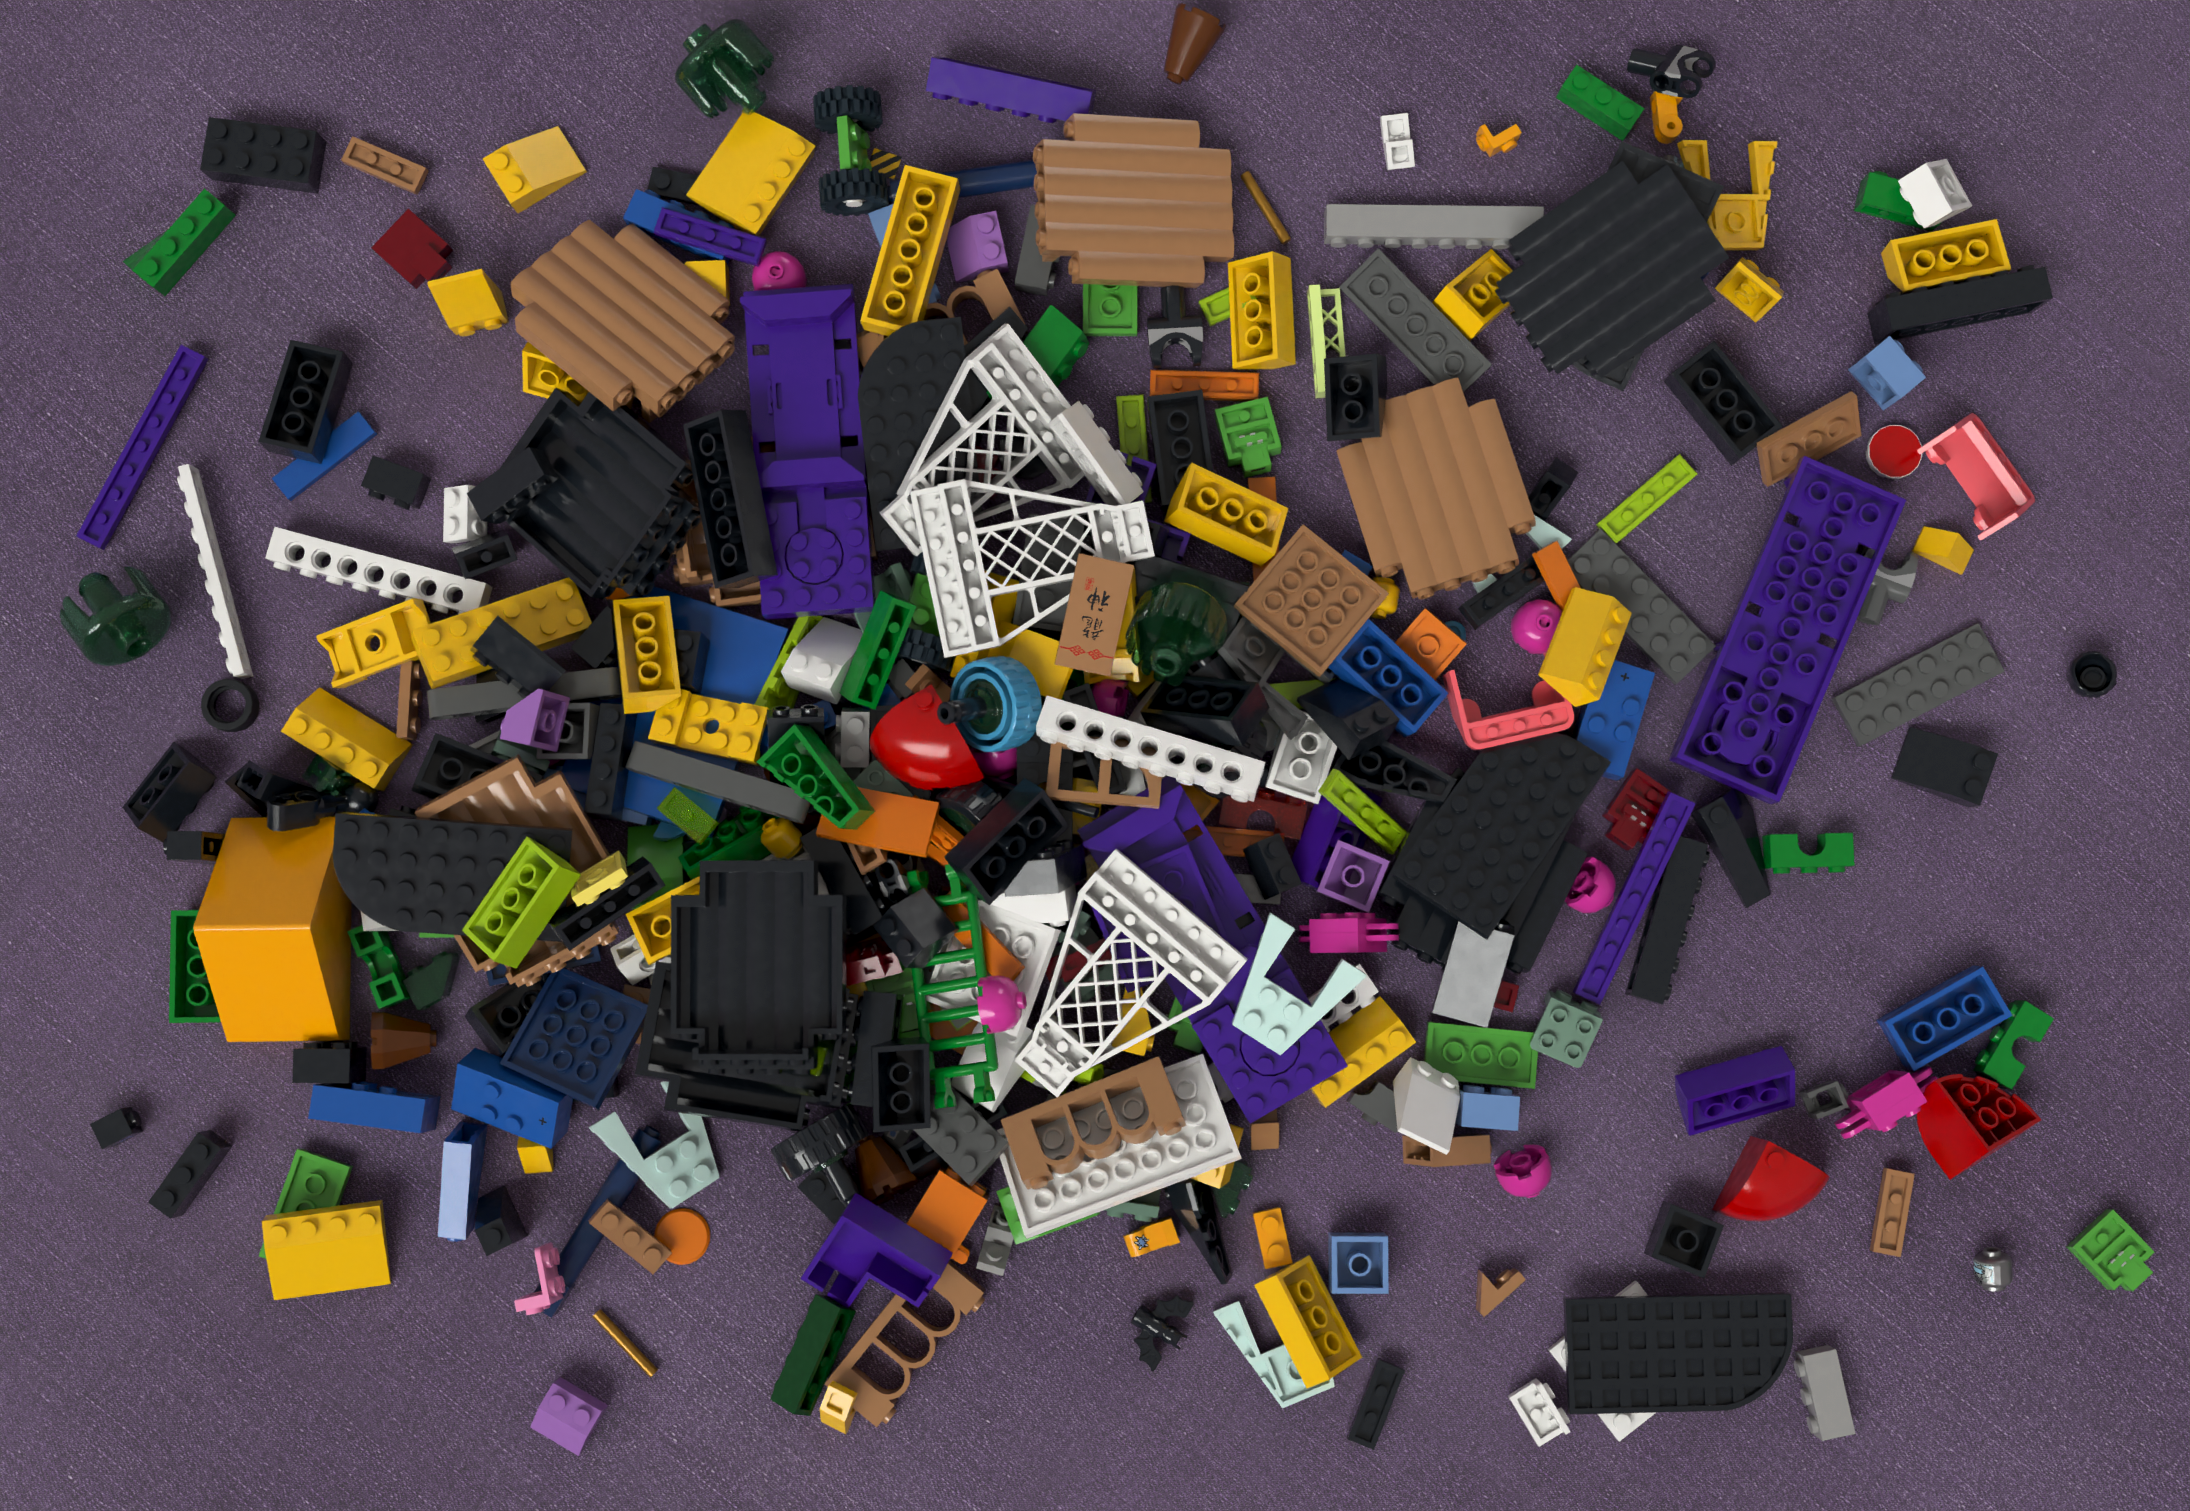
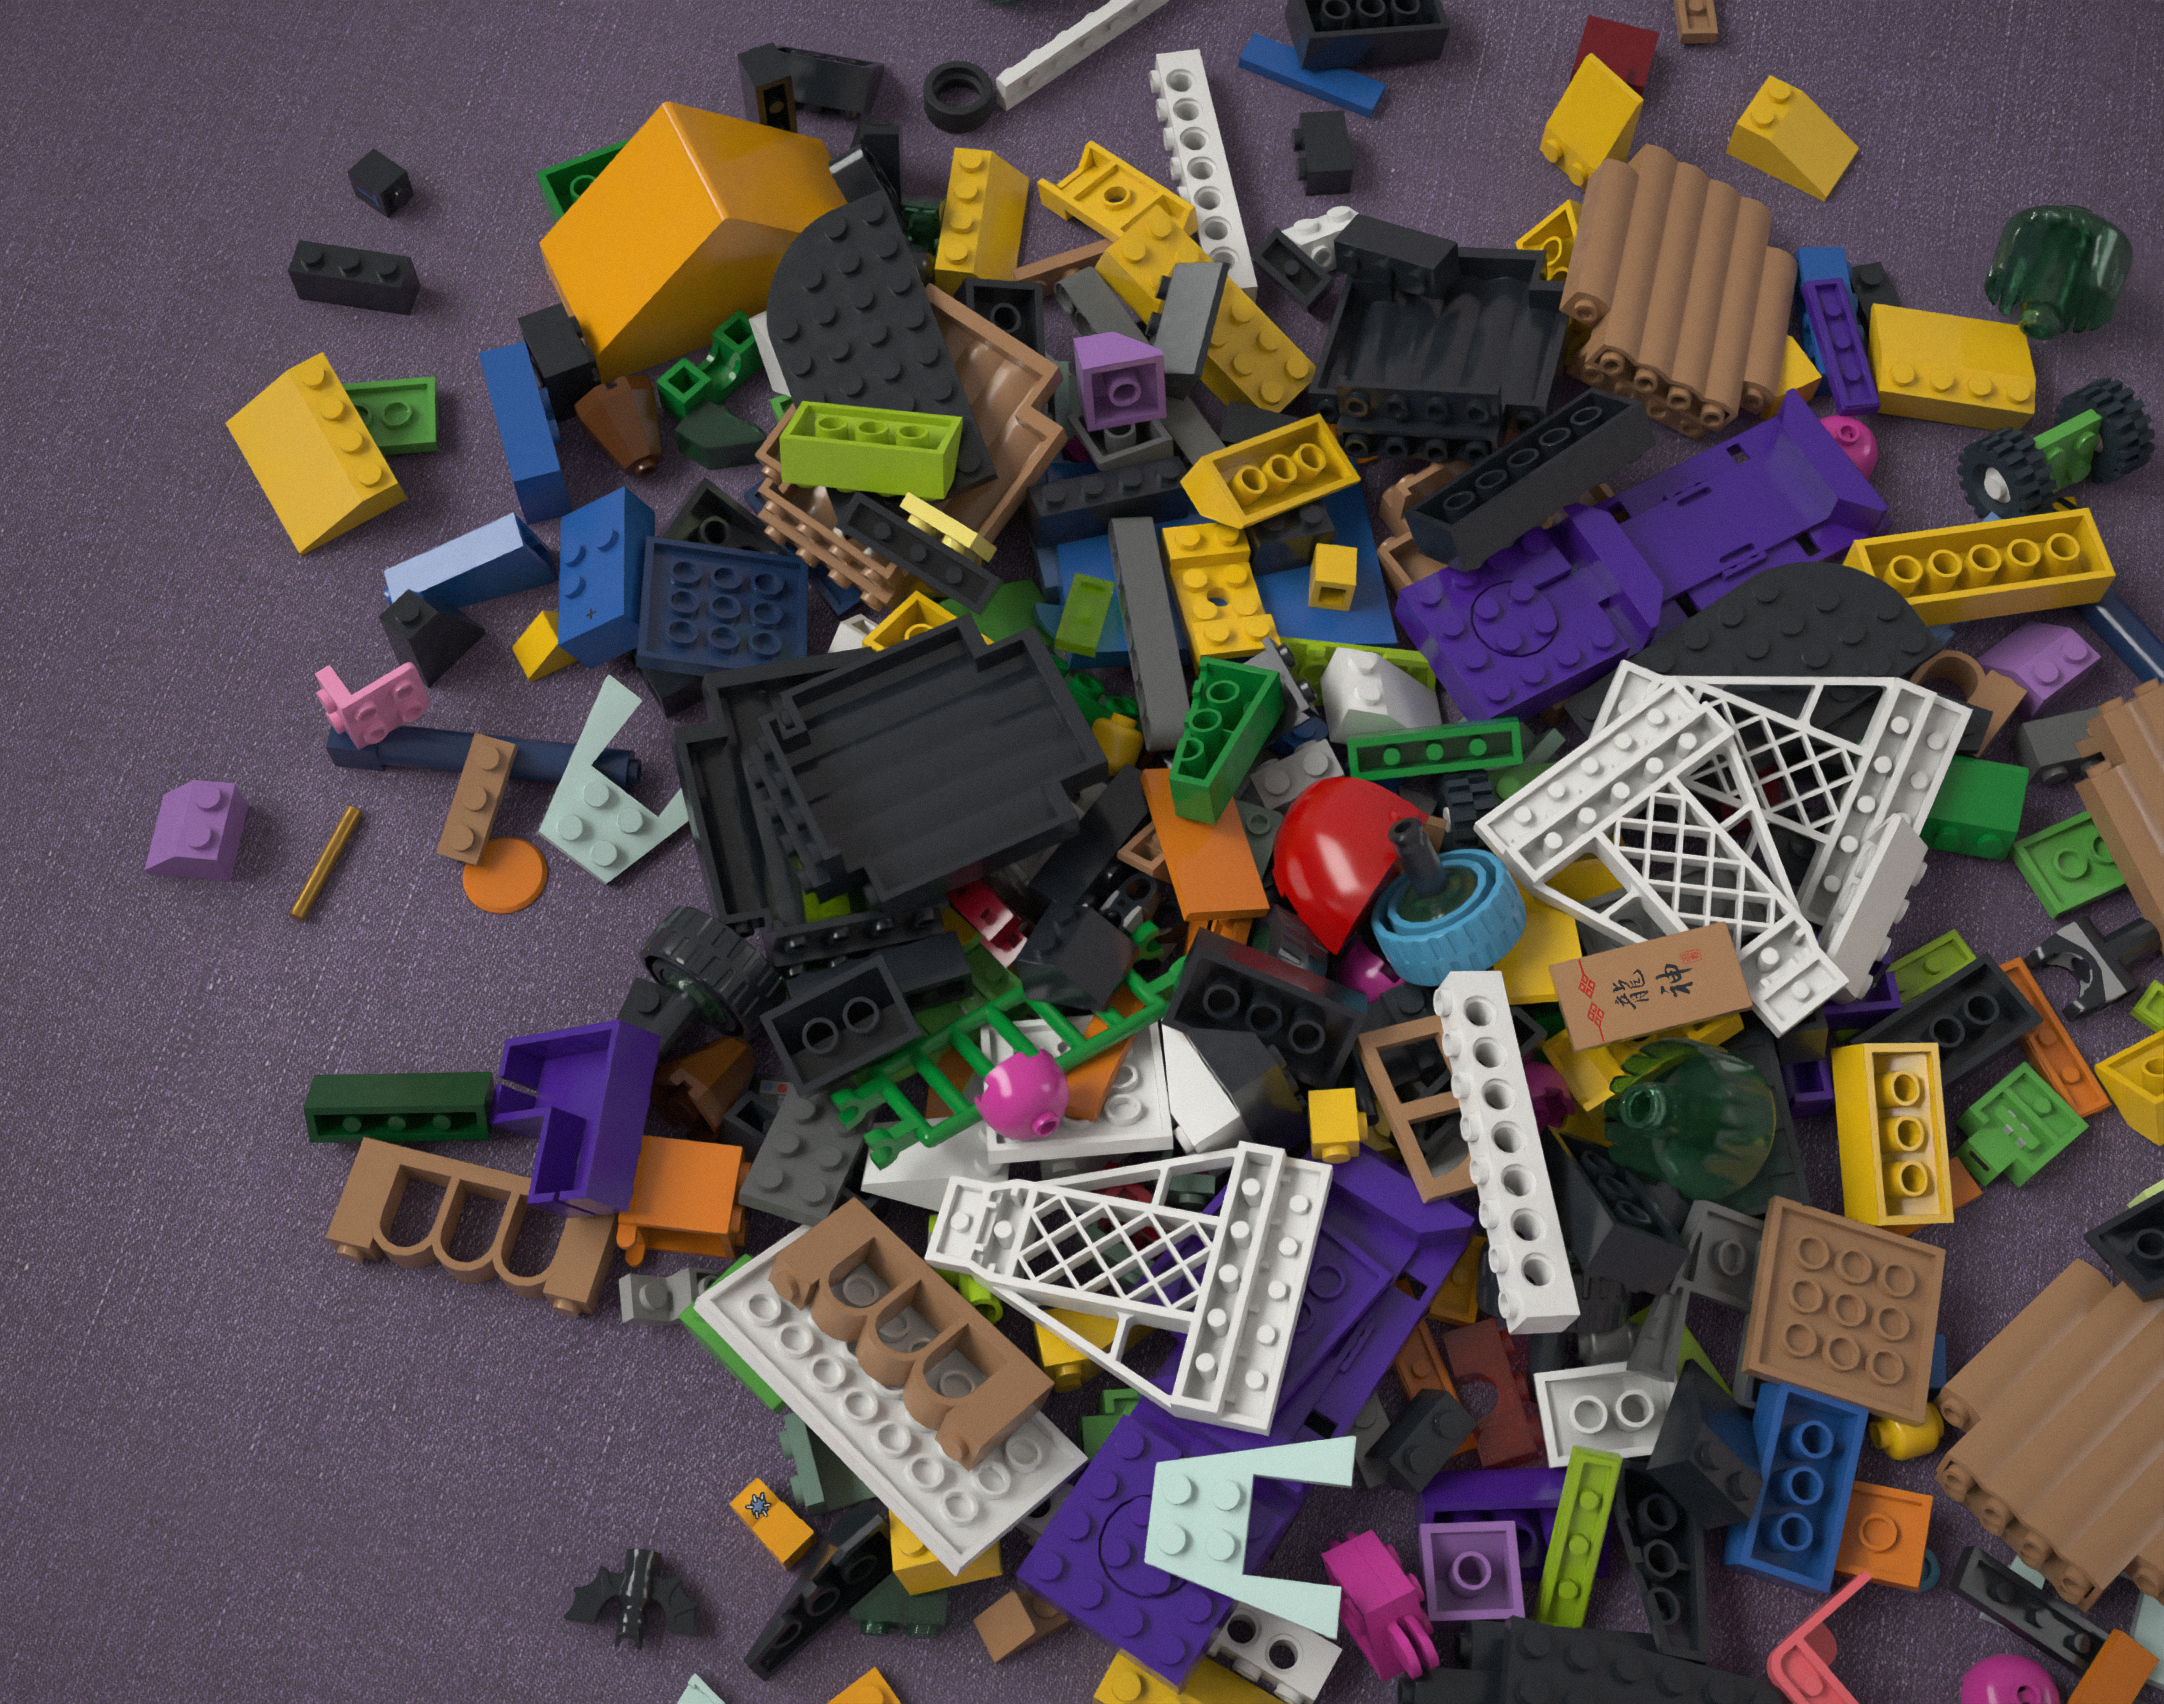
camera: 65 degrees right, 20 degrees down
yellow slope [820,1381,858,1434] -> none
none -> yellow brick [1308,543,1357,612]
none -> yellow brick [1308,1088,1368,1164]

